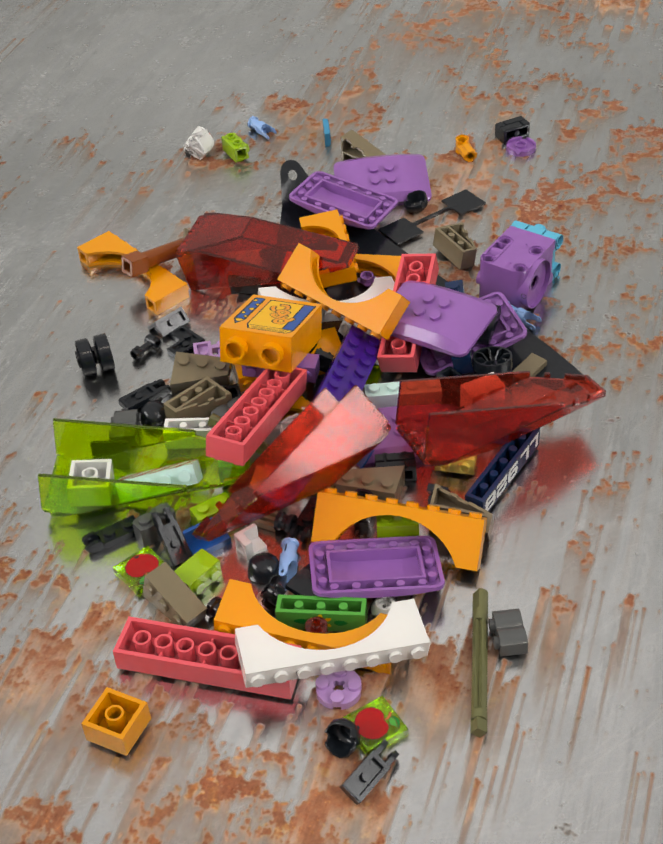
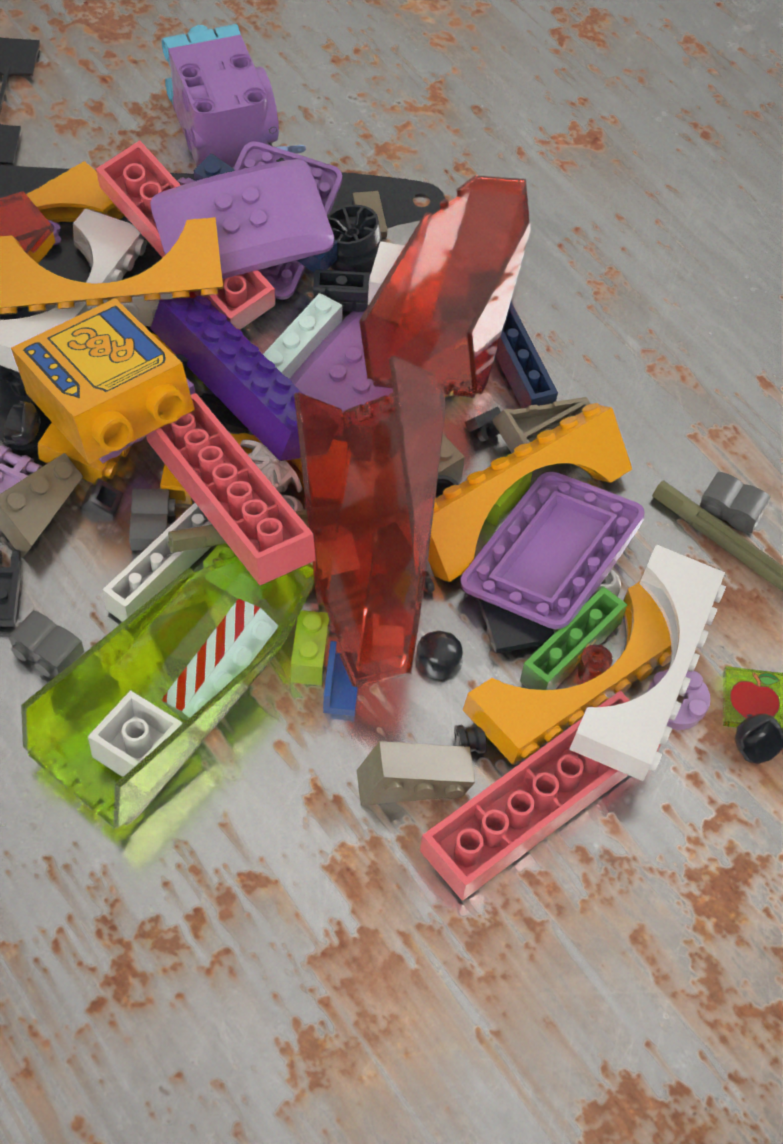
camera: 60 degrees left, 15 degrees up
light orange brick [81,687,151,756] -> none
black hinge [82,515,136,554] -> none
tile [113,545,172,595] -> none
dark grey brick [132,502,177,548] -> none
black hair [140,401,166,428] -> none
black hinge [151,507,193,568] -> none
dark tan wedge [163,376,232,419] -> none
lime brick [174,548,222,596] -> none
black gear [260,582,286,611] -> none
light blue piece [278,537,299,583] -> none
dark tan wedge [433,222,477,270] -> none

